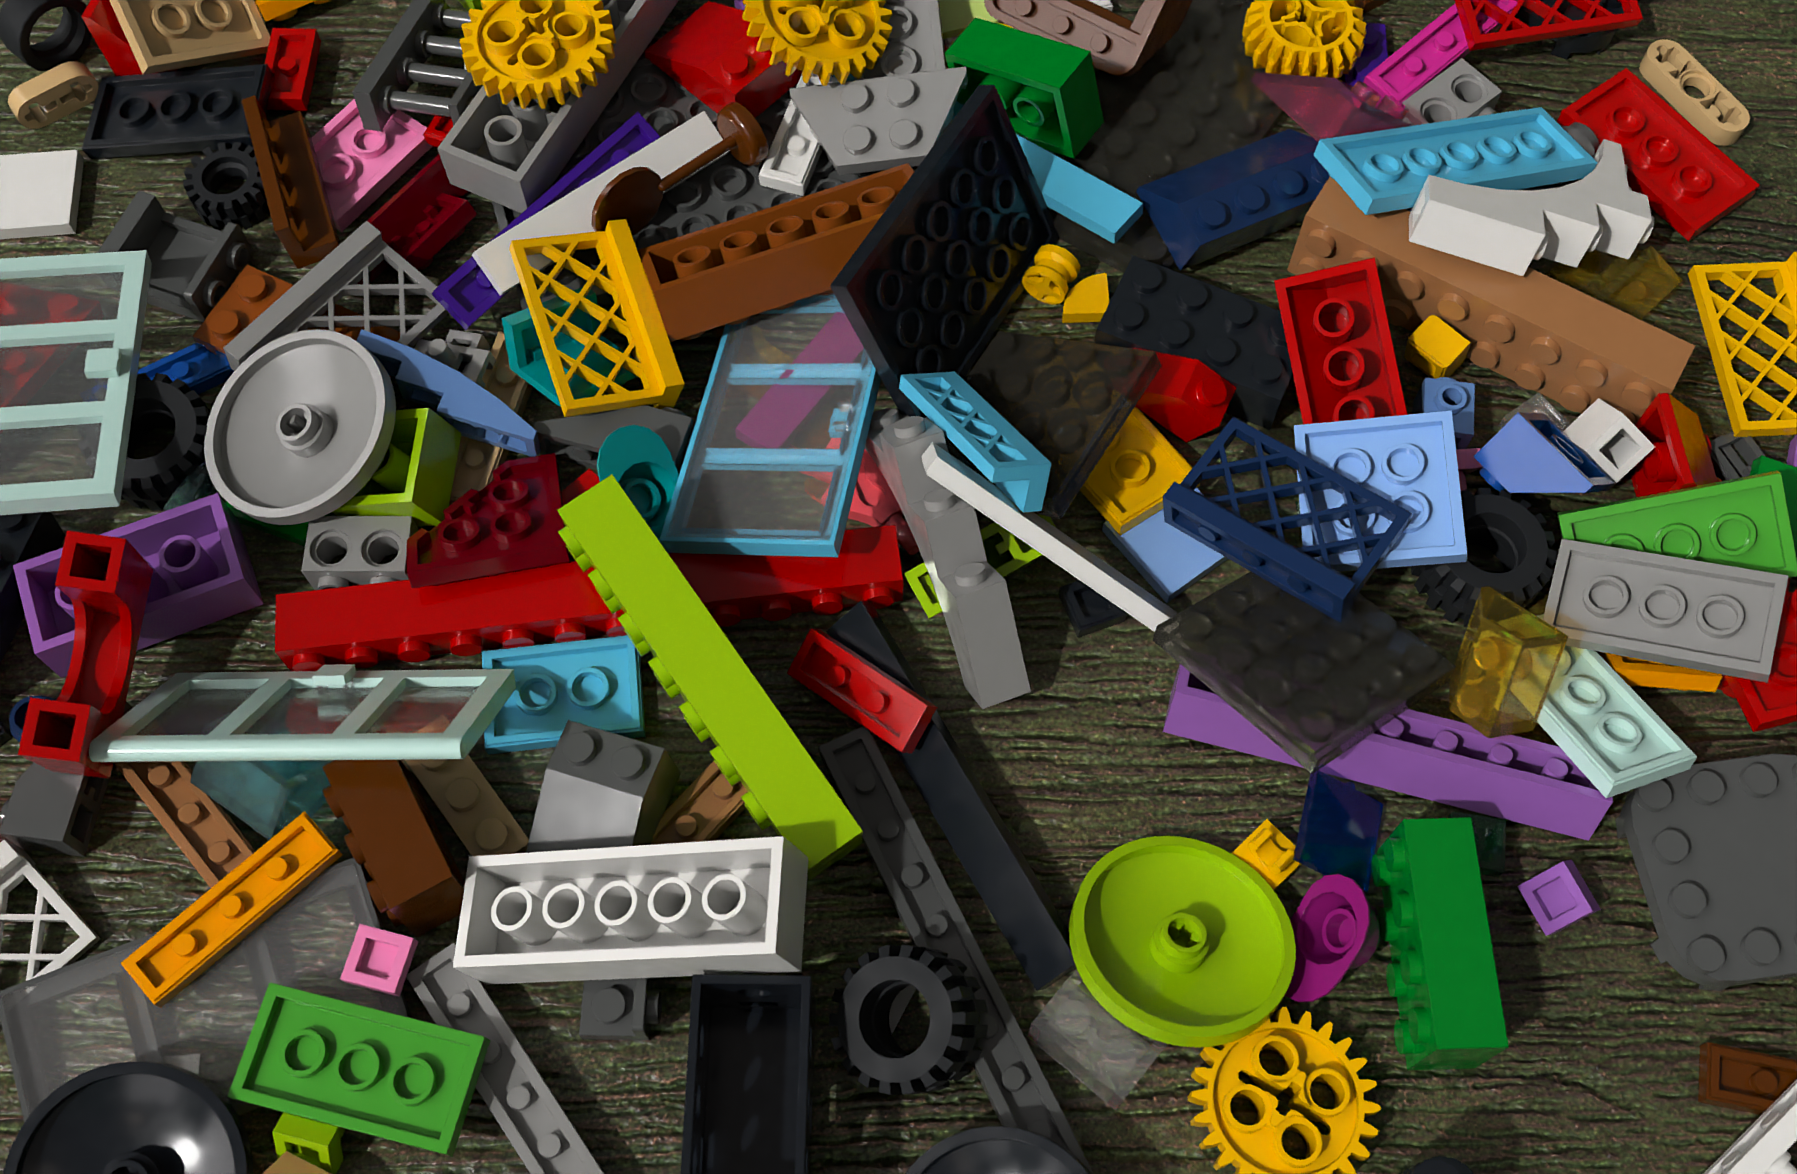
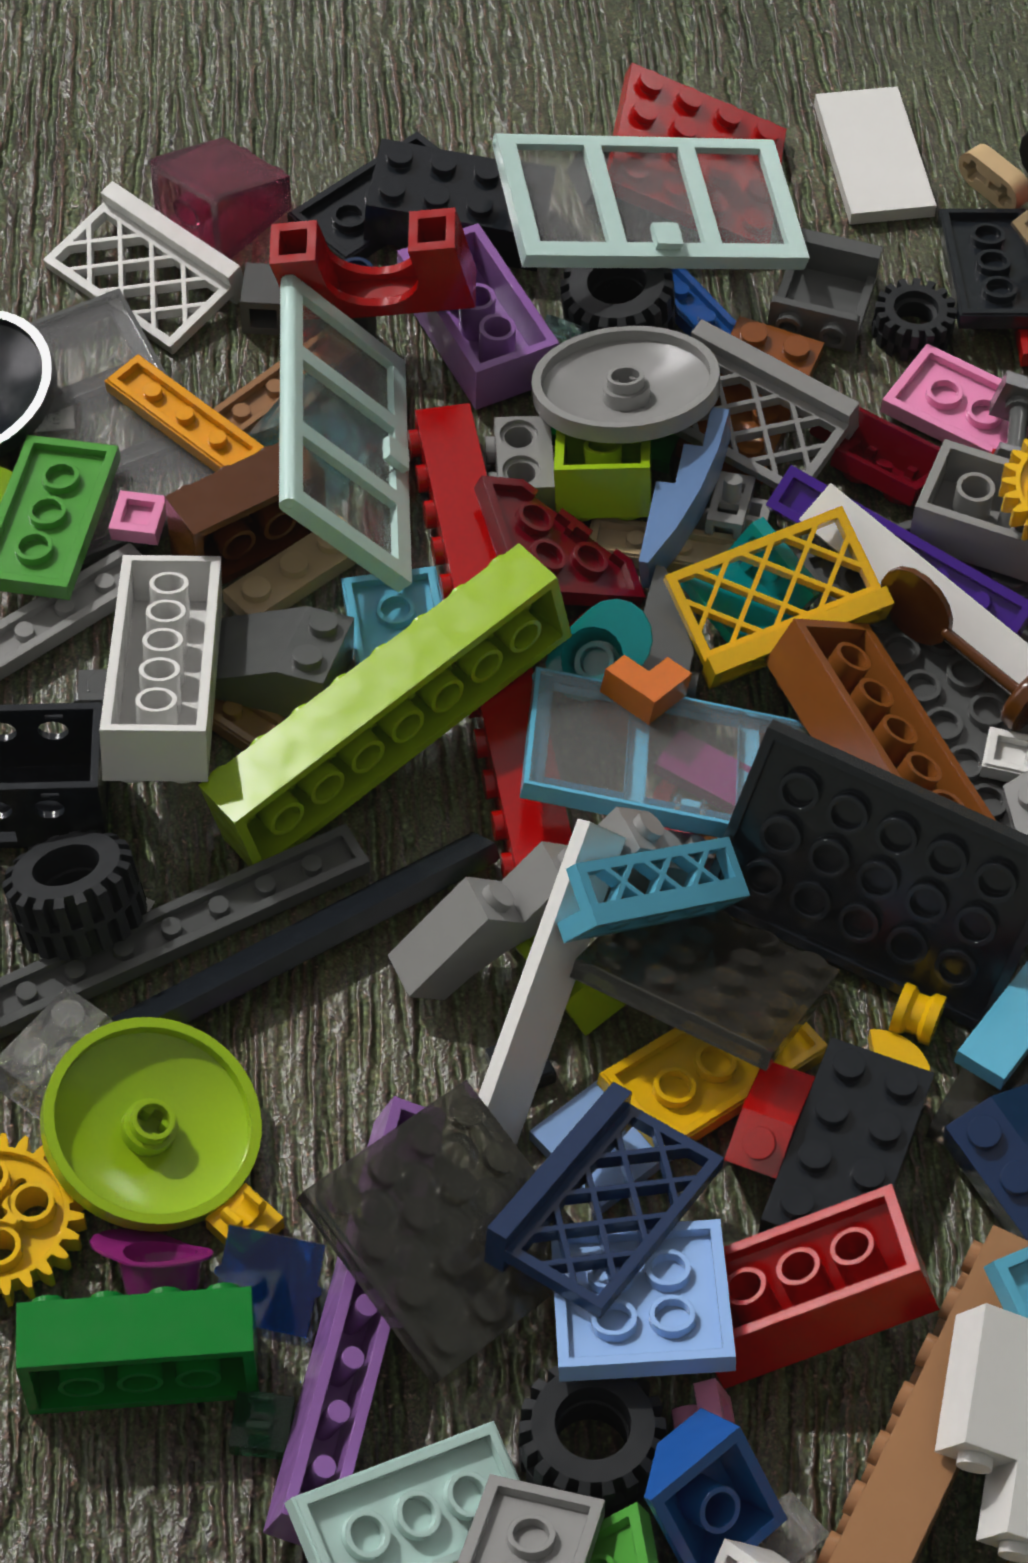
camera: 85 degrees right, 10 degrees down
reddish brown fence [241,95,341,269] -> none
red plate [787,628,937,754] -> none
yellow slope [1404,315,1471,379] -> none
medium blue brick [1412,377,1475,450] -> none
clear yellow slope [1449,586,1569,738] -> none
medium lavender plate [1517,860,1601,936] -> none
none -> orange piece [600,655,692,725]

